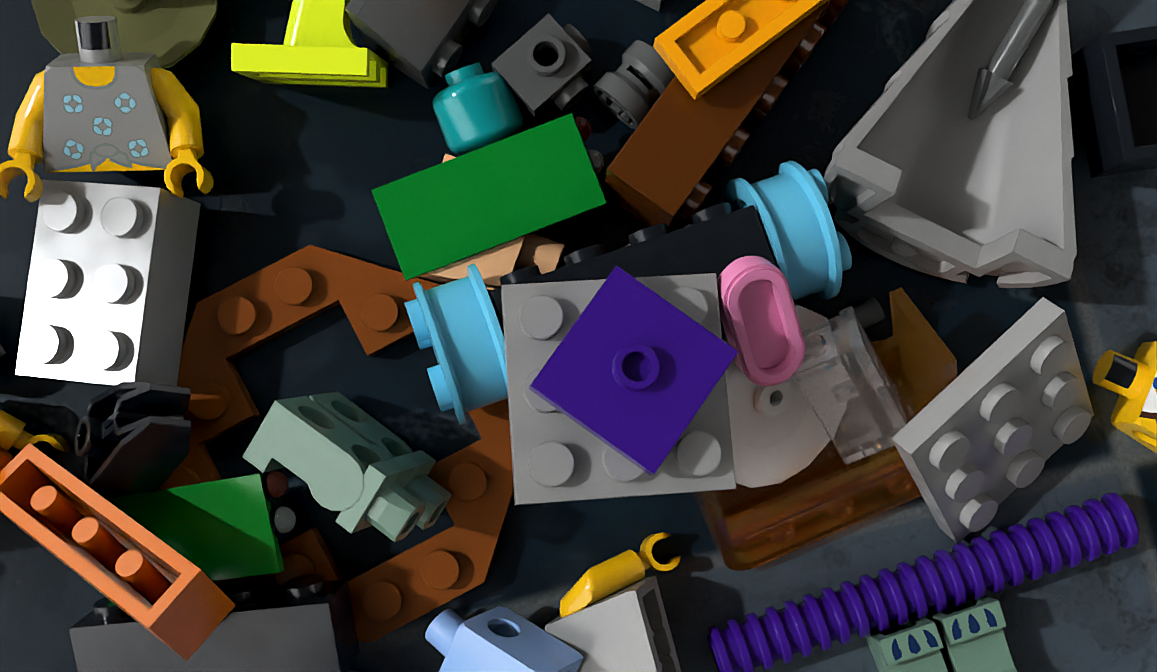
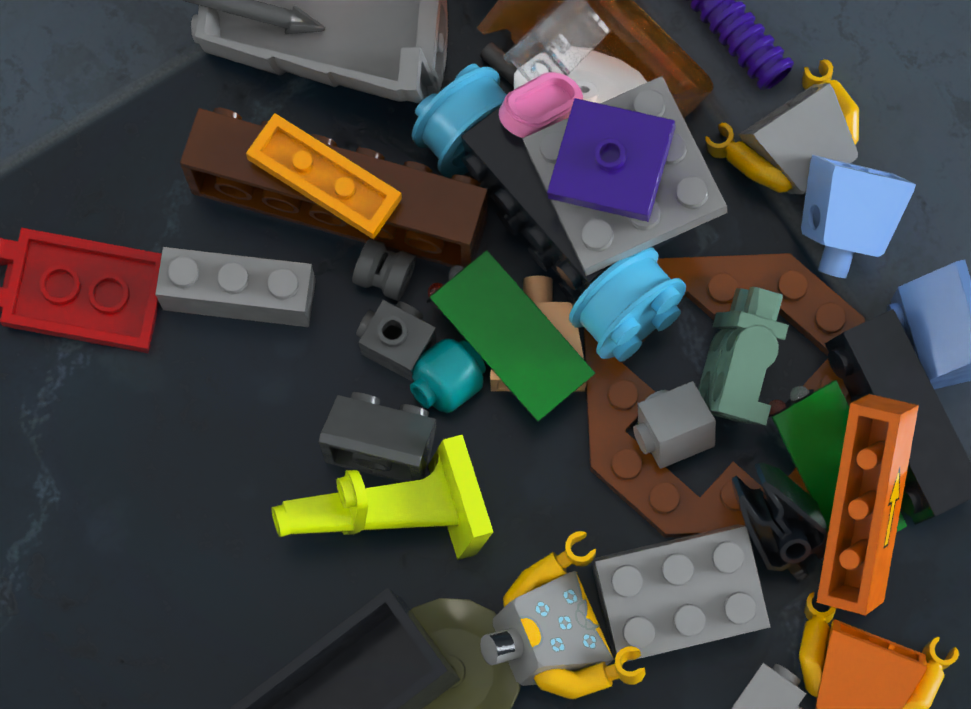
camera: 105 degrees left, 10 degrees down
none -> light grey brick [633,381,716,469]

